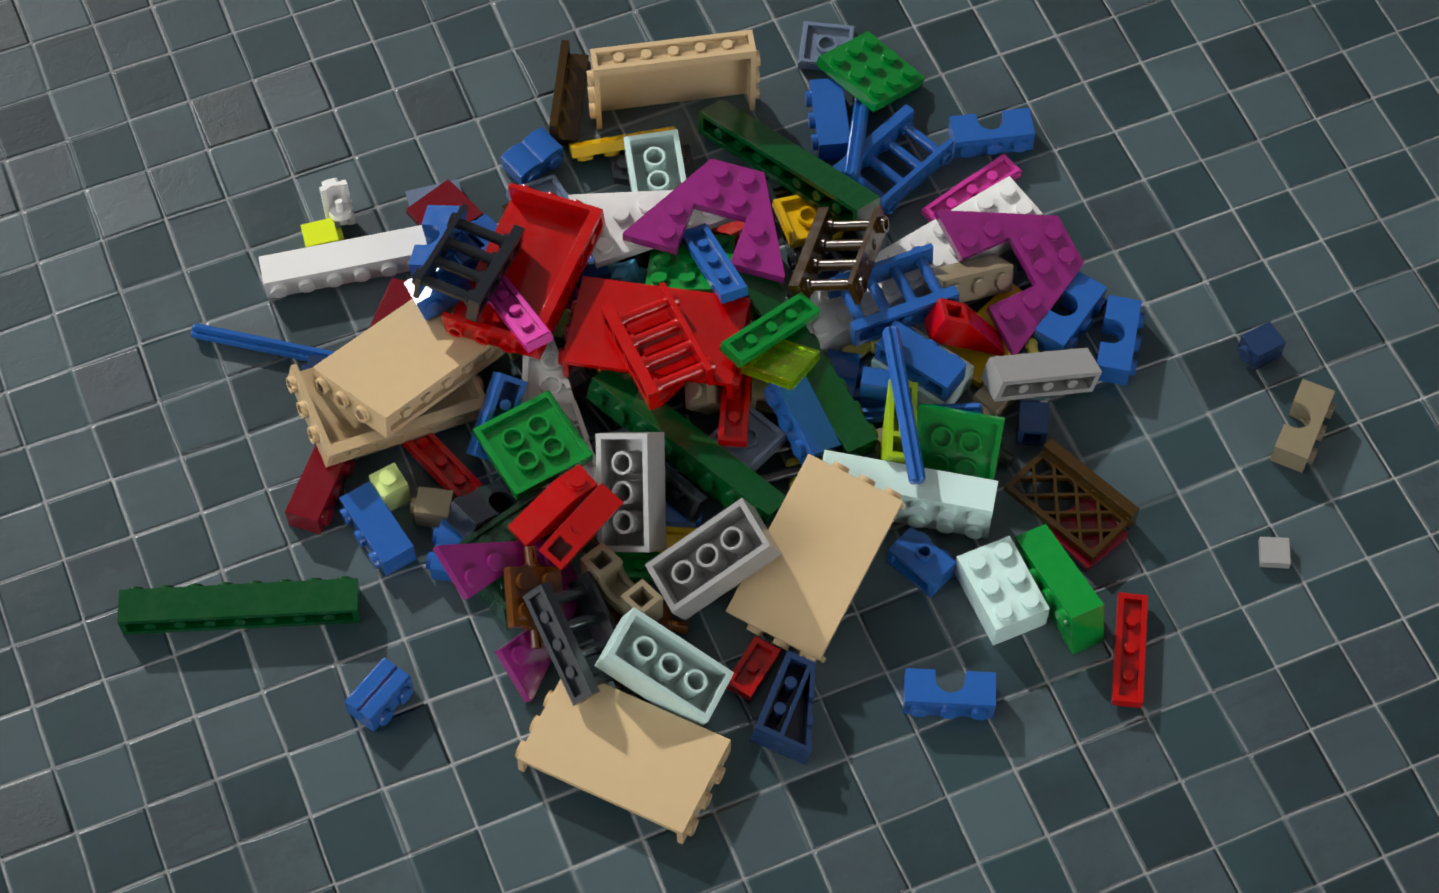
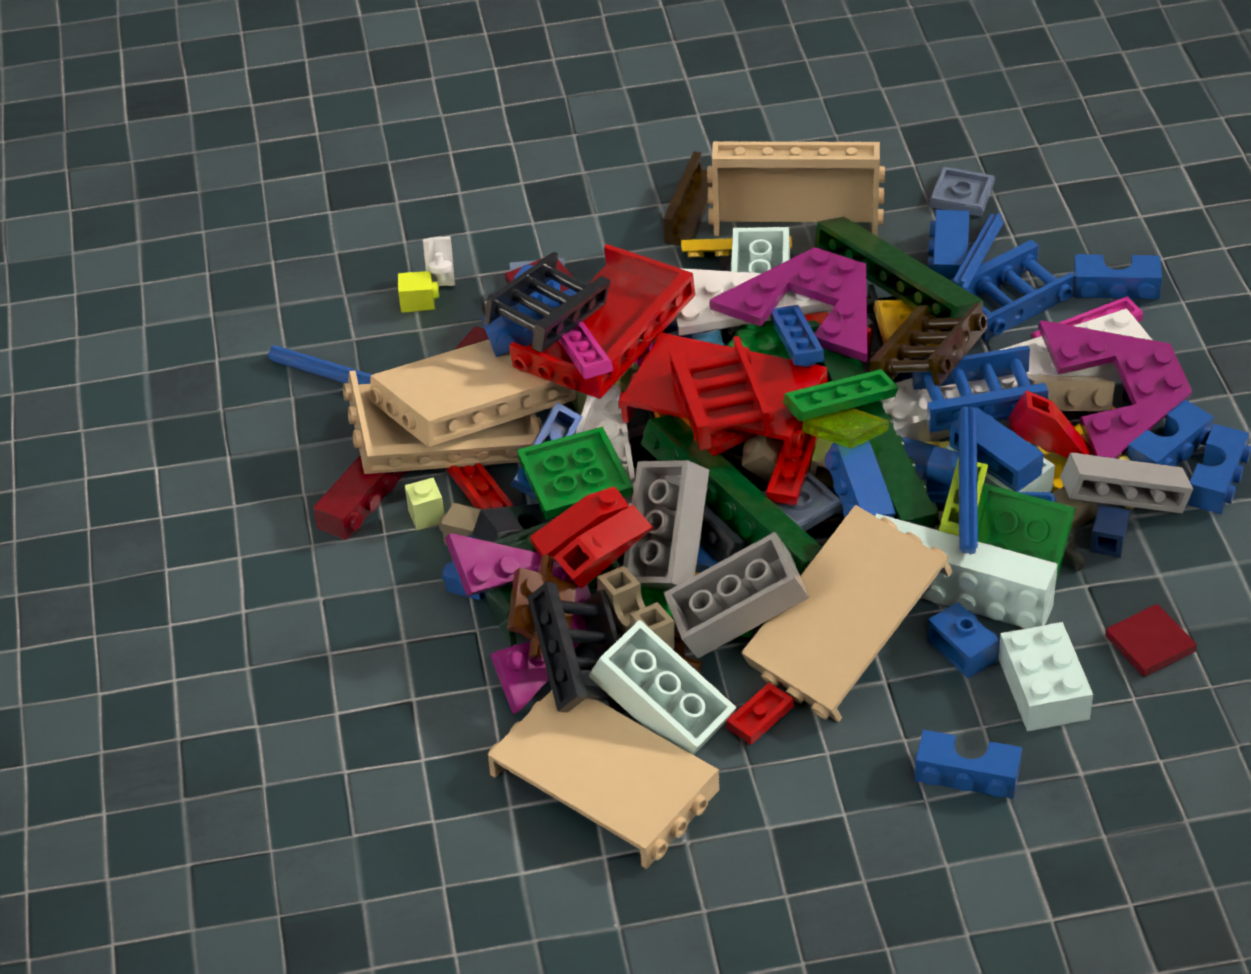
camera: 15 degrees right, 15 degrees down
dark green brick [117,576,361,635] -> none
white brick [259,225,427,299] -> none
blue brick [339,481,416,576] -> none
blue brick [344,658,414,732] -> none
blue brick [501,127,564,185] -> none
dark blue wedge [749,651,816,765] -> none
green plate [816,31,925,112] -> none
dark brown fence [1004,438,1140,562] -> none
green wedge [1015,524,1104,655] -> none
red plate [1111,592,1148,708] -> none

